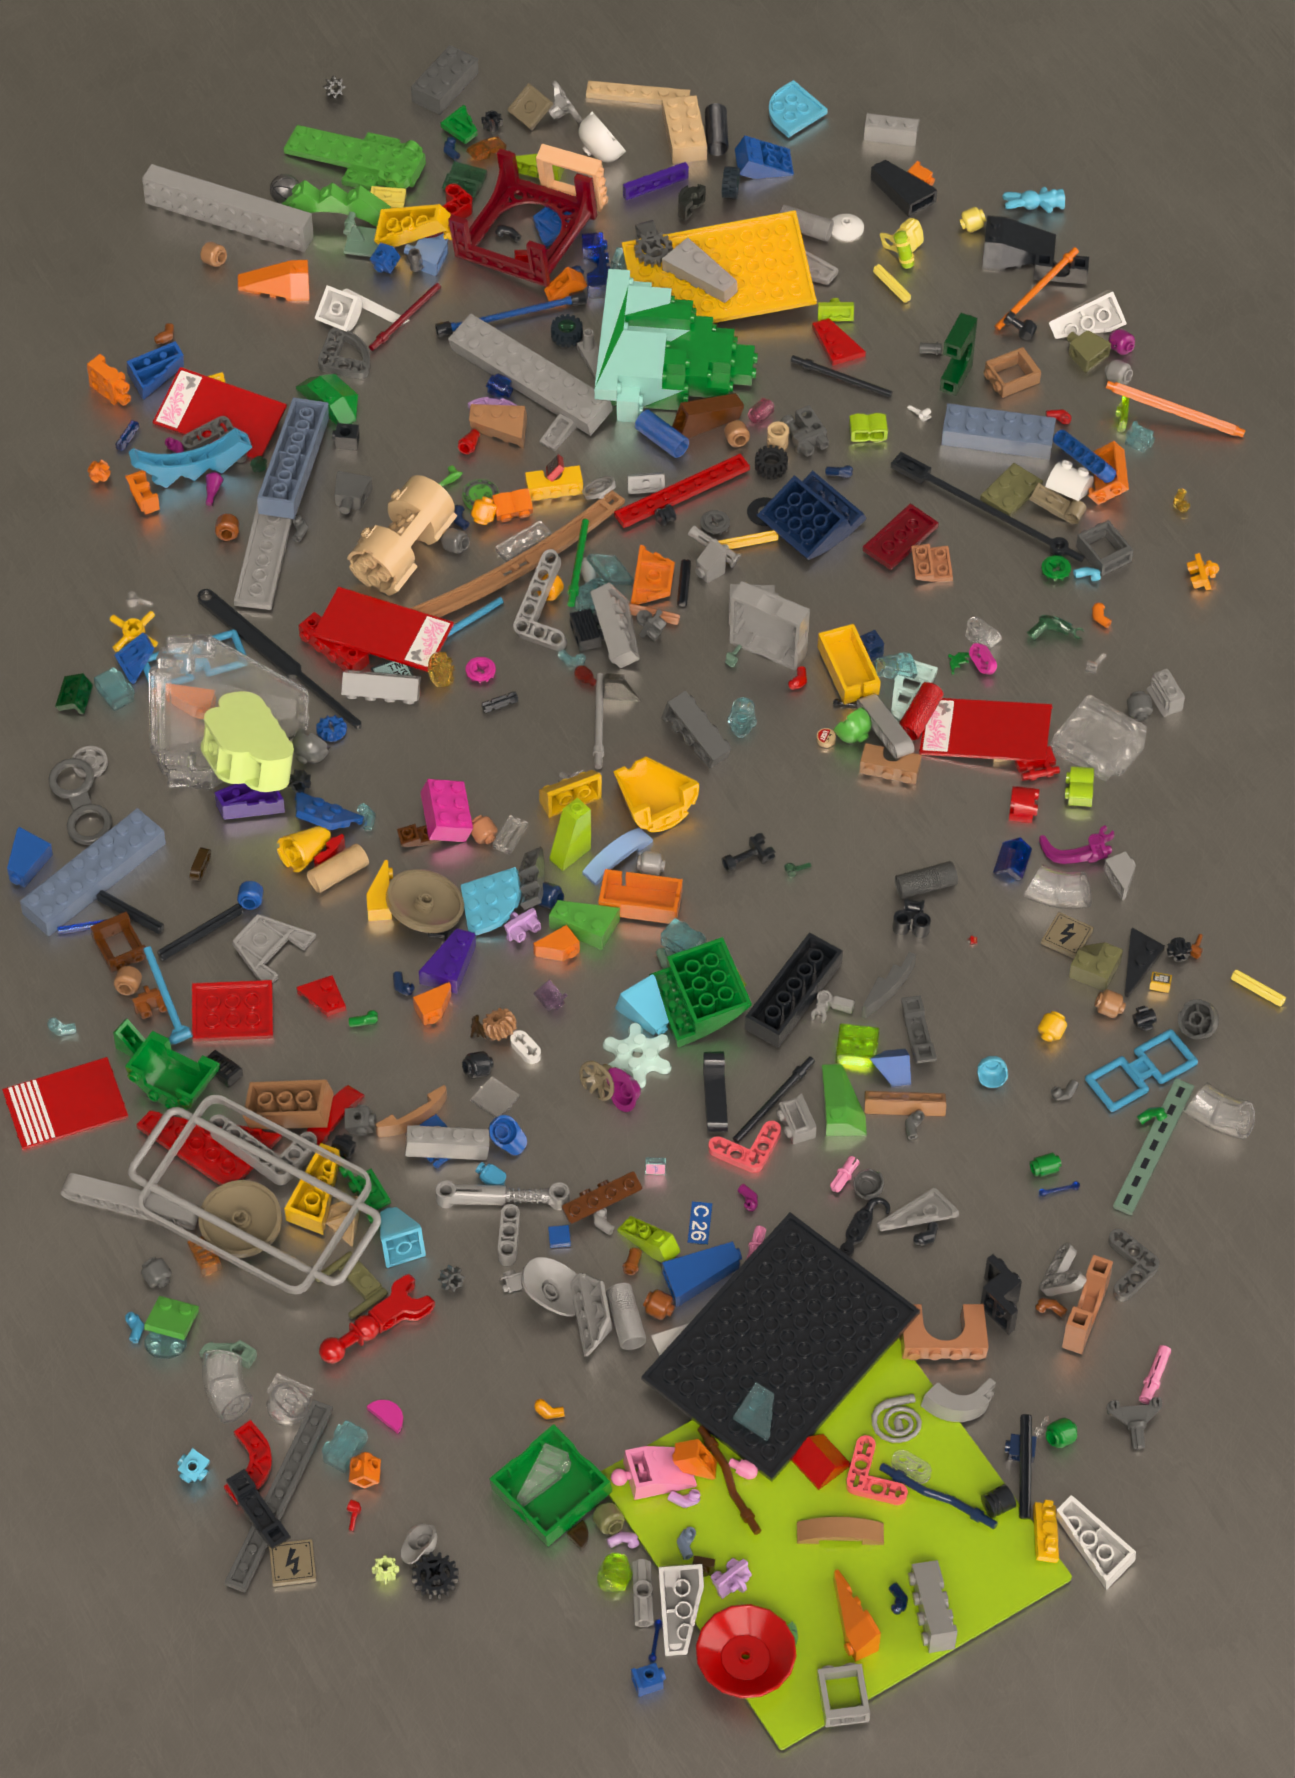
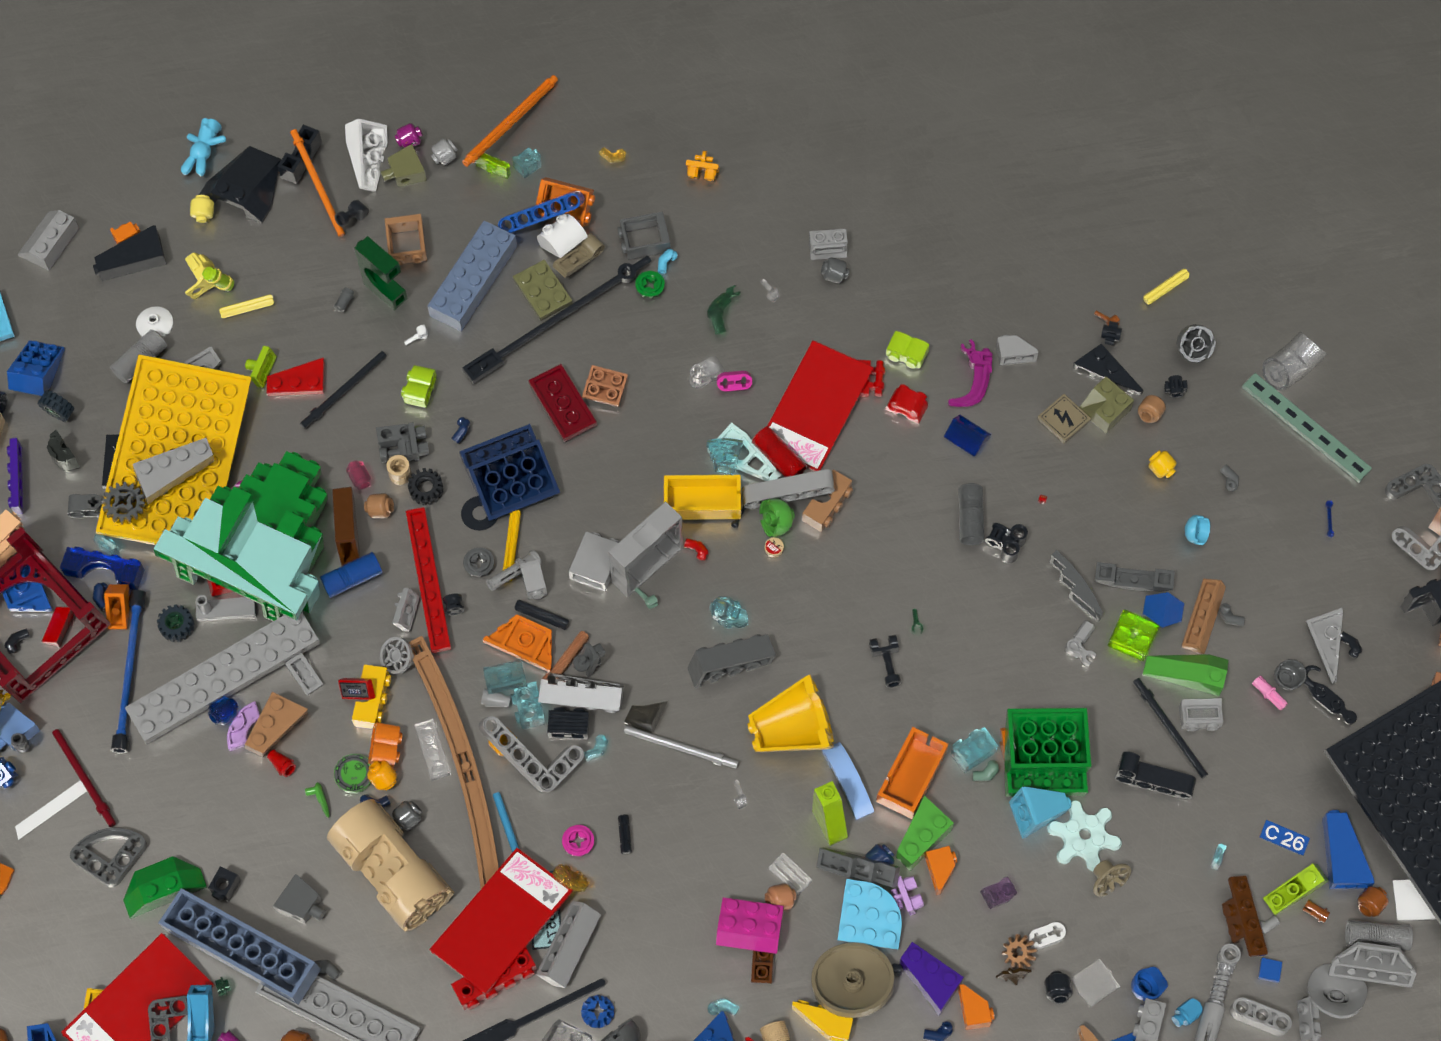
camera: 70 degrees left, 10 degrees up
white brick [314,285,362,331] -> none
yellow slope [539,770,602,818] -> none
green bar [567,519,589,607] -> none
clear red cylinder [574,665,597,686] -> none
magenta piece [606,1067,641,1112] -> none
light grey head [636,851,665,876] -> none
coral beam [708,1121,781,1173] -> none
magenta arm [737,1184,758,1211] -> none
black brick [745,932,843,1048] -> none
bright pink axle [746,1225,766,1260] -> none
dark blue brick [860,630,884,662] -> none
green piece [948,652,969,675] -> none
clear brick [1023,864,1092,909] -> none
green brick [1029,1152,1061,1177] -> none
red arm [1046,409,1072,424] -> none
clear wedge [1049,695,1147,781] -> none
dark azure bar [1085,1029,1198,1112] -> none
orange arm [1092,603,1112,628] -> none
green arm [1137,1107,1167,1125] -> none
yellow slope [1149,972,1172,993] -> none

